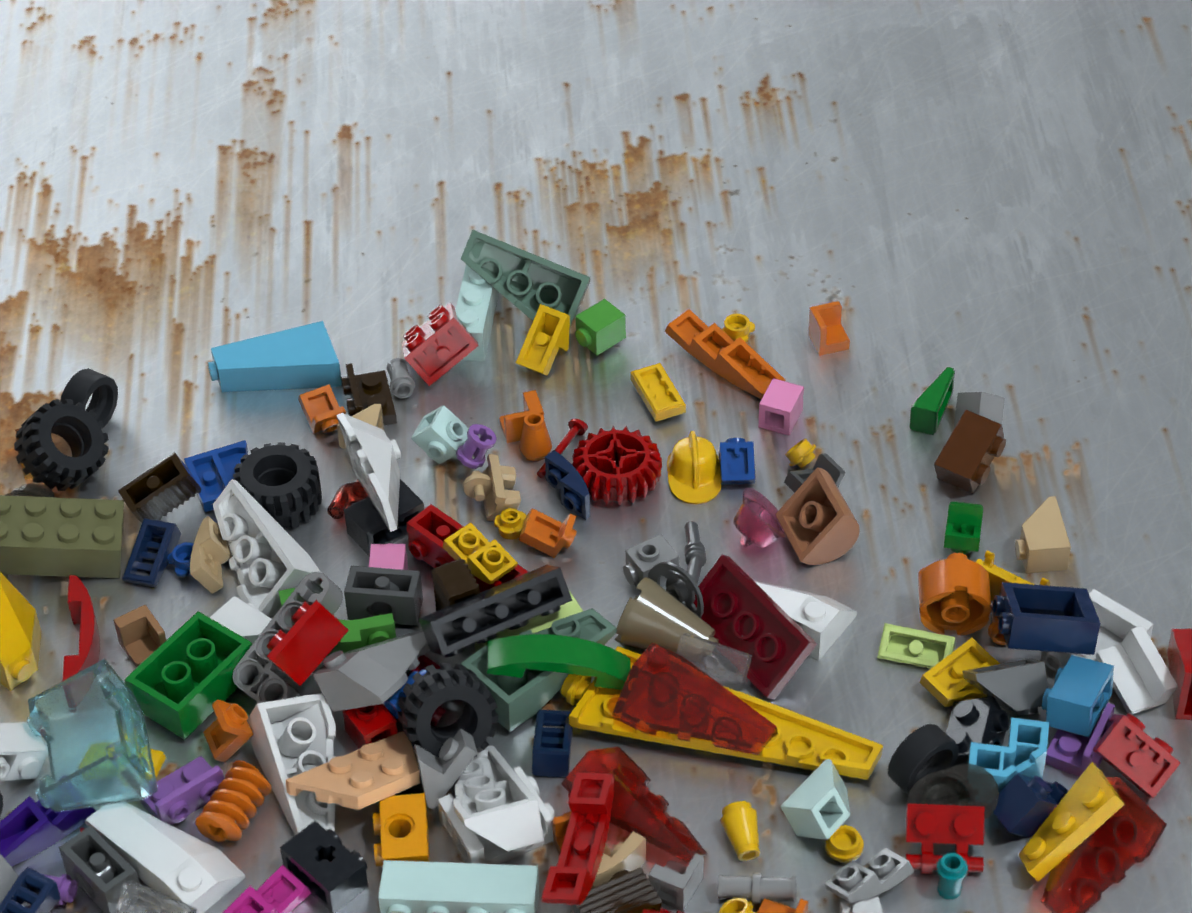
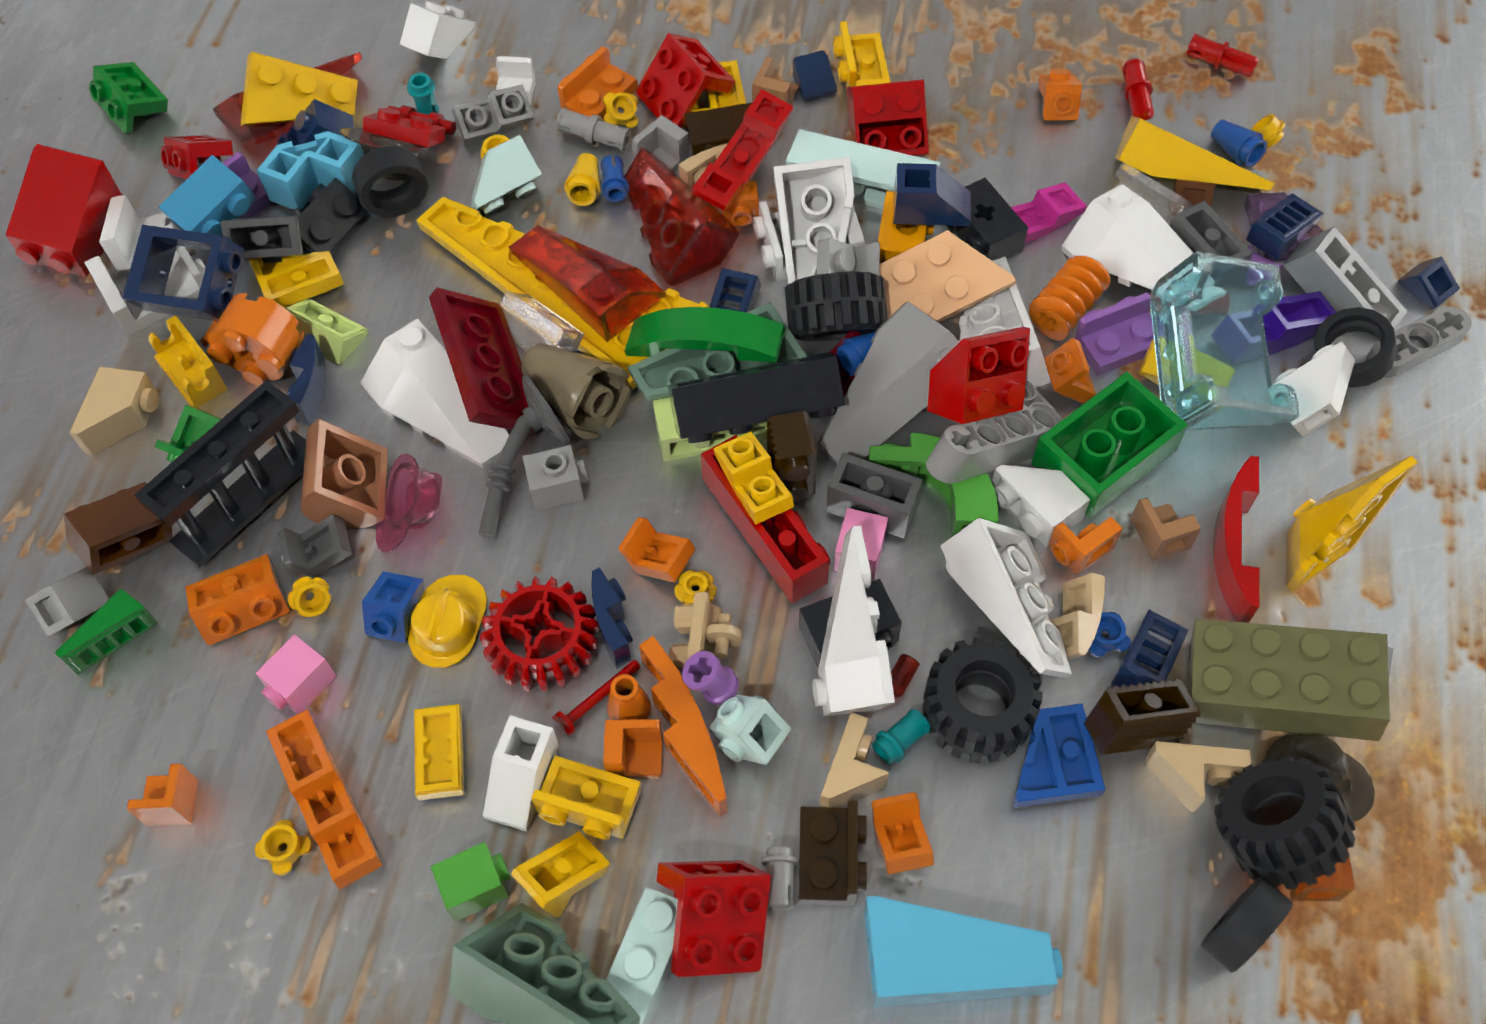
camera: 165 degrees left, 15 degrees up
none -> black fence [134,380,306,568]
none -> orange bracket [185,553,290,645]
none -> dark blue slope [287,334,326,426]
none -> white slope [483,715,560,832]
none -> yellow bracket [531,756,642,840]
none -> blue pin [600,155,630,202]
none -> orange slope [639,636,728,817]
none -> teal pin [872,709,931,764]
none -> dark blue slope [893,163,971,226]
none -> orange bracket [1049,517,1123,575]
none -> tan slope [1145,741,1251,813]

